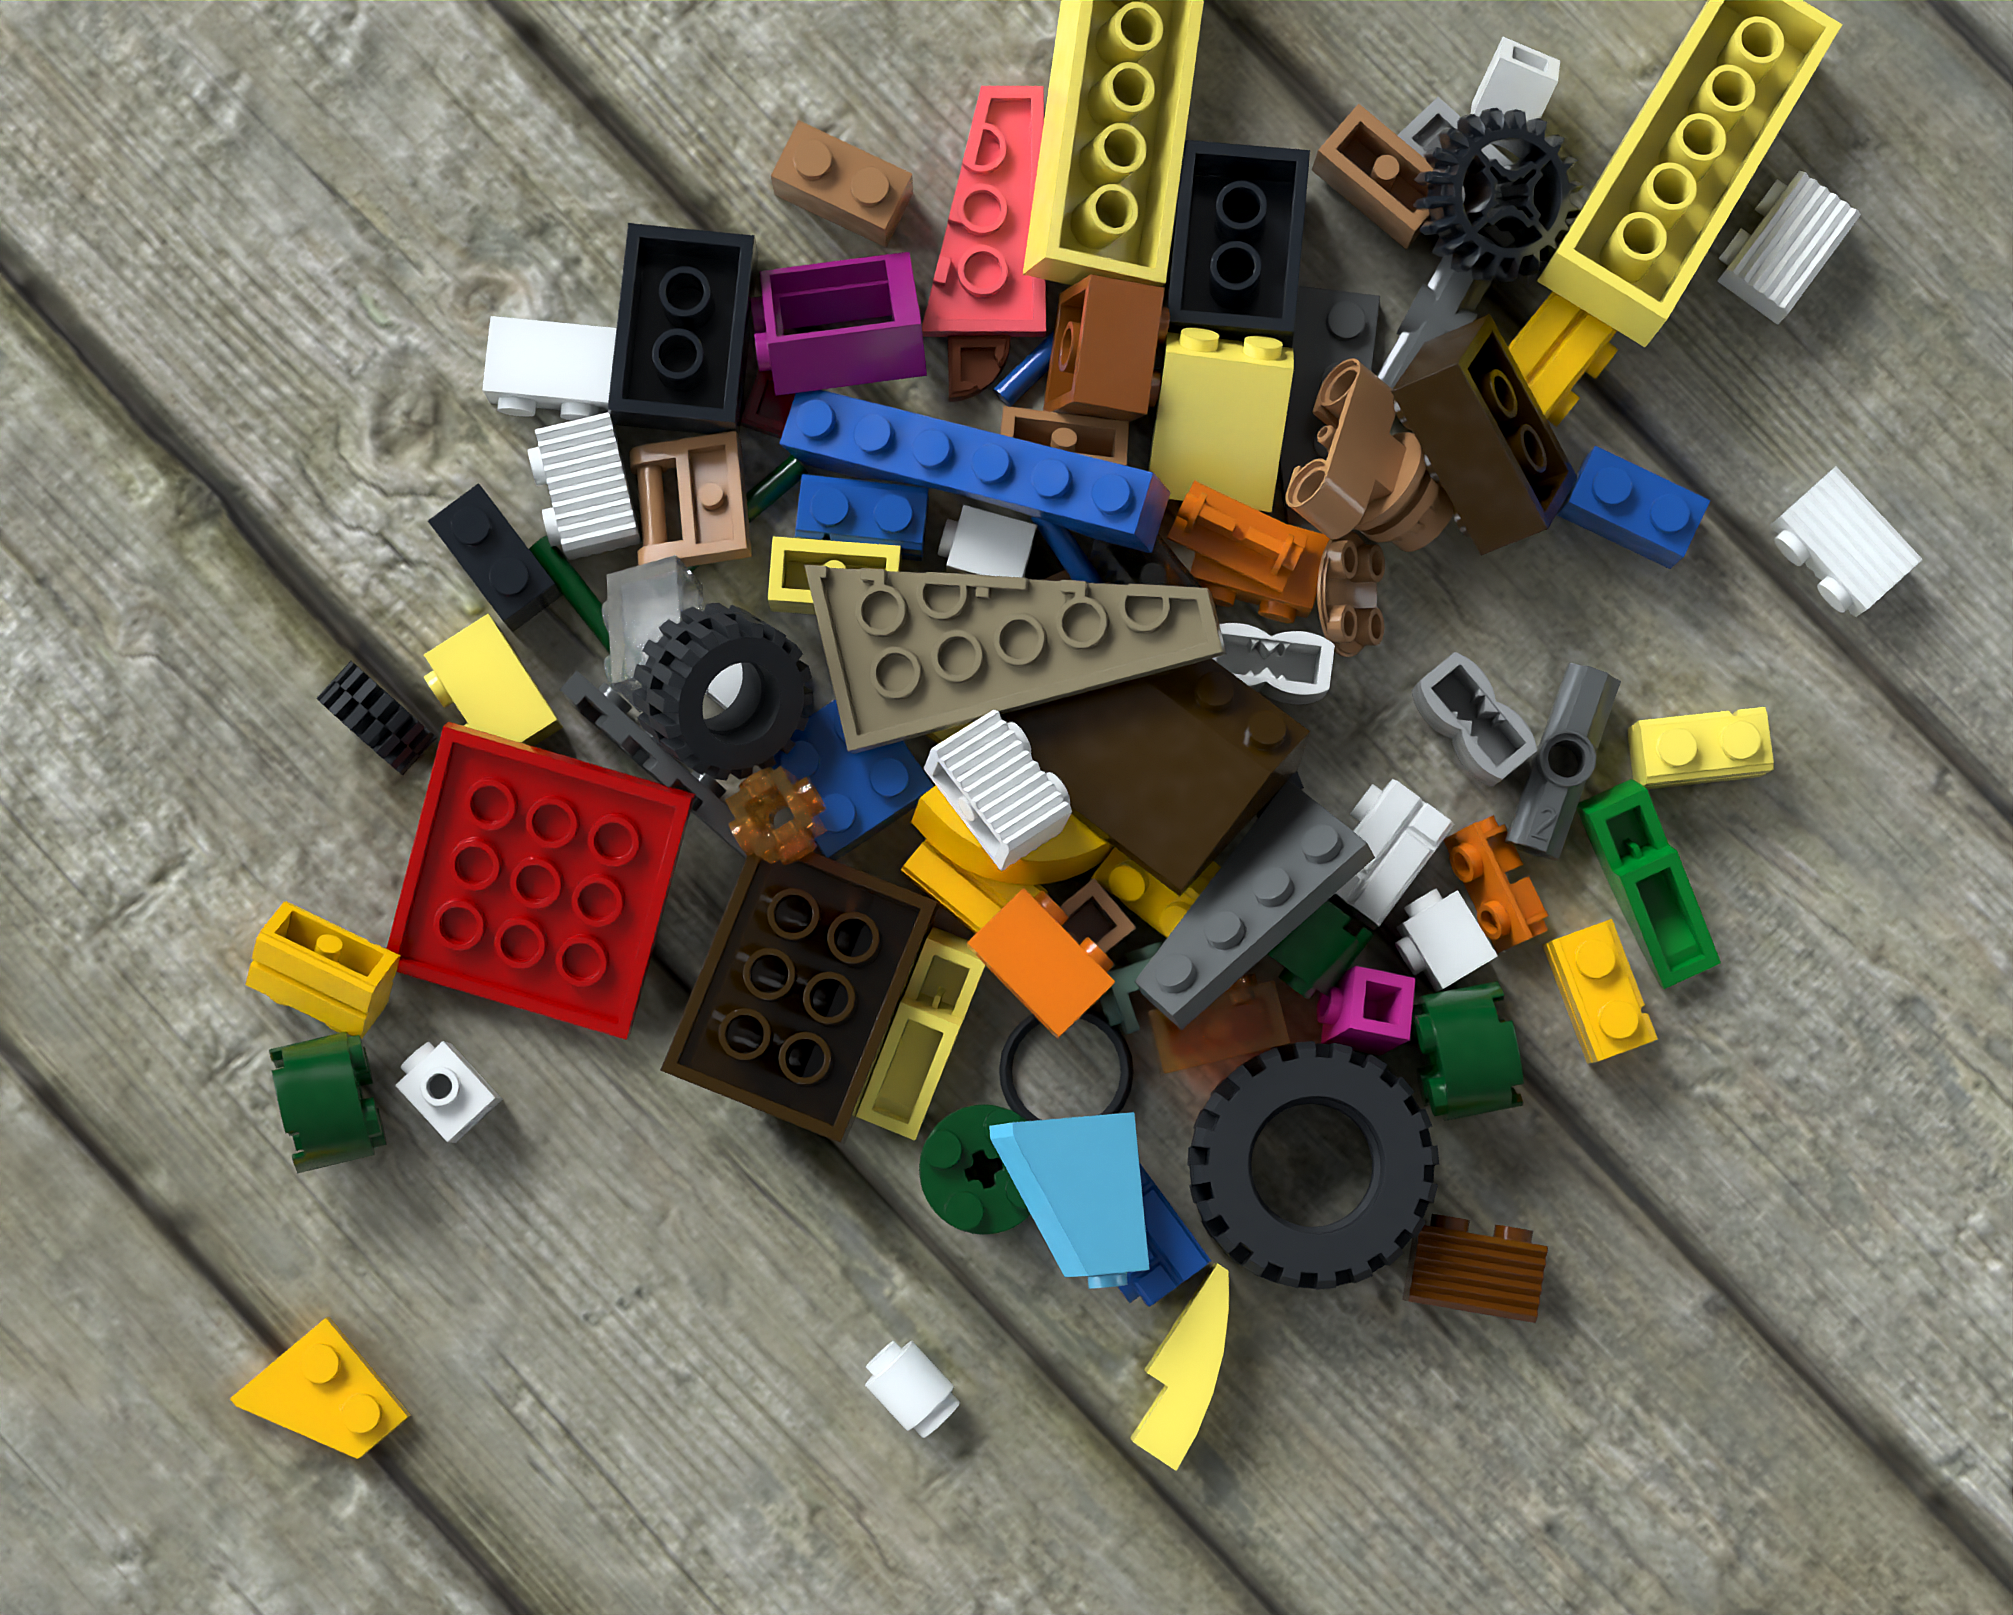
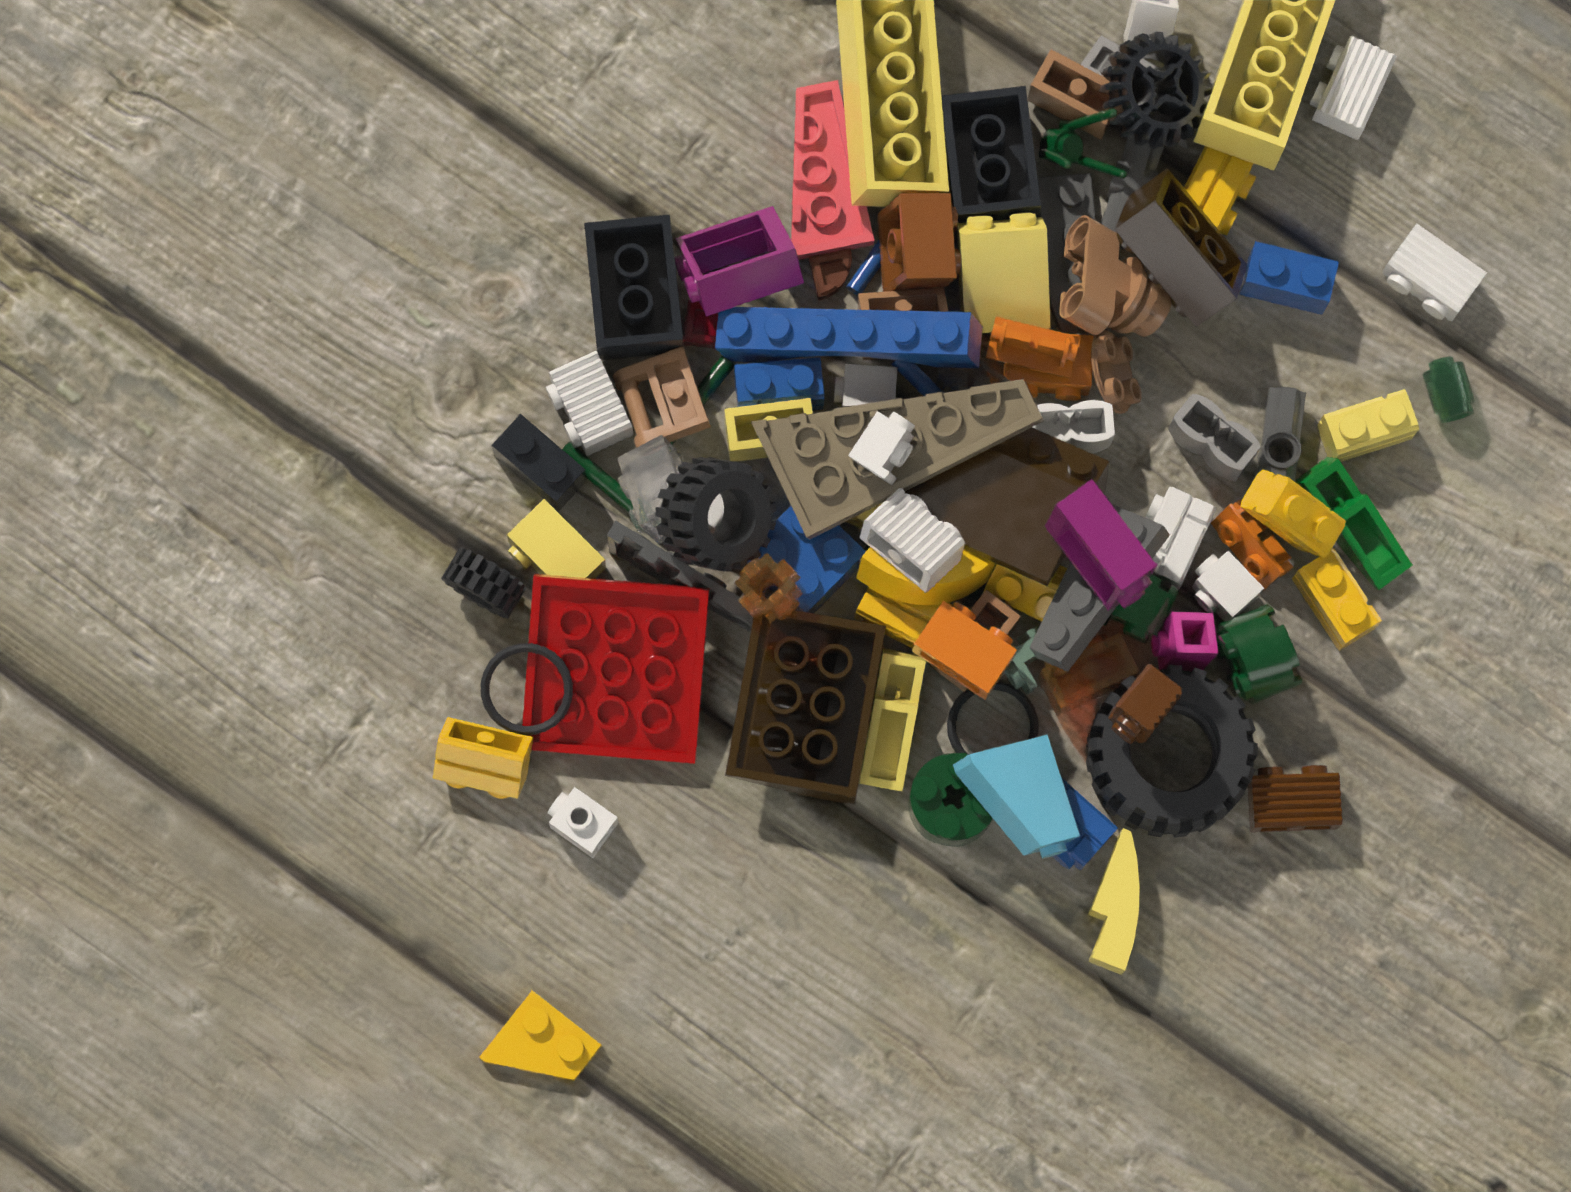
camera: 10 degrees left, 5 degrees down
dark green brick [269,1031,387,1174] -> none
white brick [482,316,616,421] -> none
medium nougat brick [771,120,913,248] -> none
white brick [865,1341,960,1438] -> none
none -> black tyre [480,643,573,735]
none -> white brick [848,411,915,485]
none -> dark green plant [1039,109,1127,179]
none -> magenta window [1045,480,1157,611]
none -> reddish brown brick [1108,664,1182,744]
none -> yellow brick [1240,470,1346,558]
none -> clear green brick [1422,356,1475,423]

